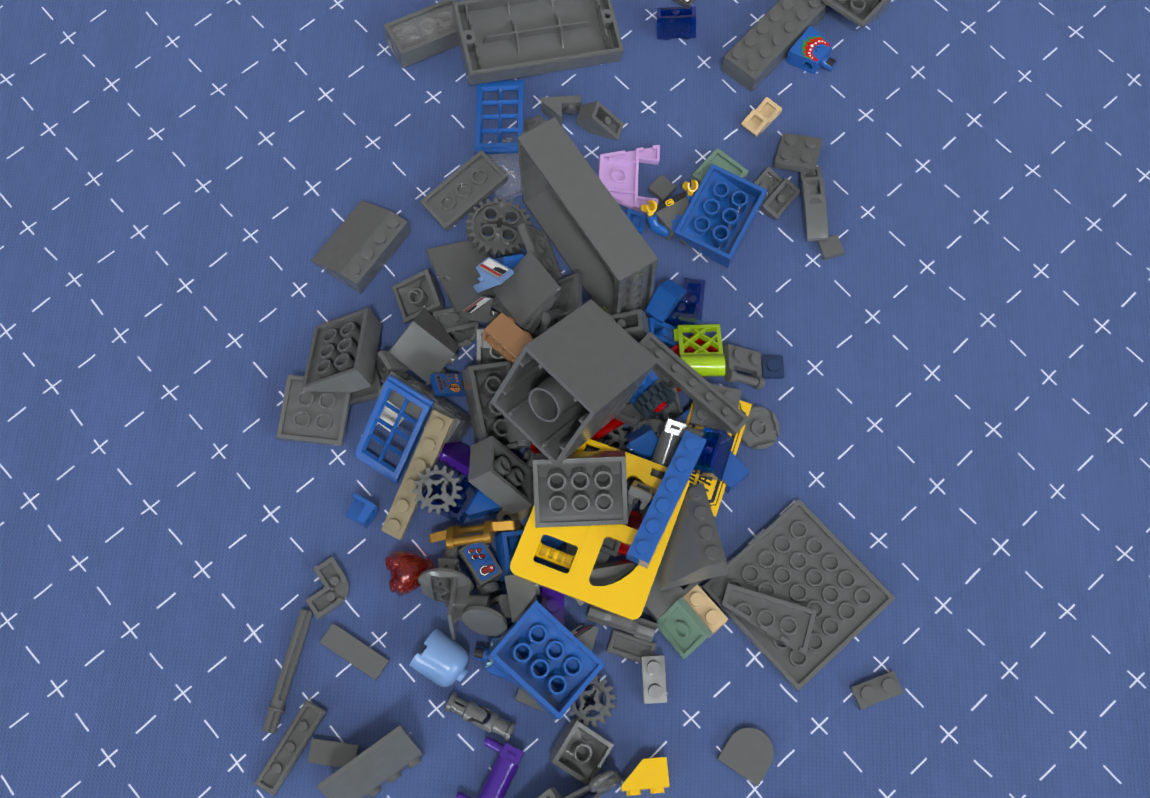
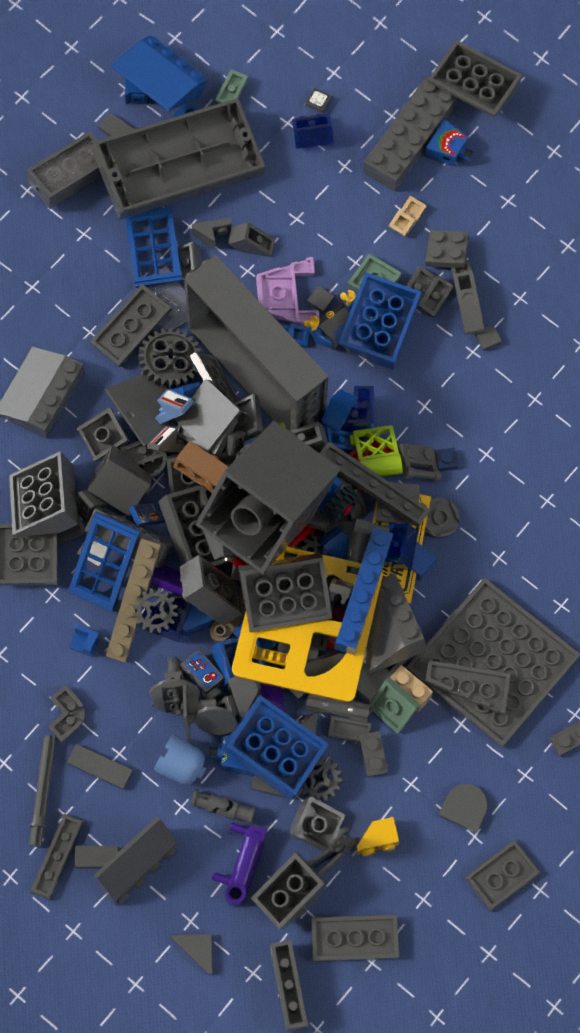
camera: 10 degrees left, 0 degrees up
clear red piece [385,551,433,596] -> none
pearl gold bar [428,519,521,549] -> none

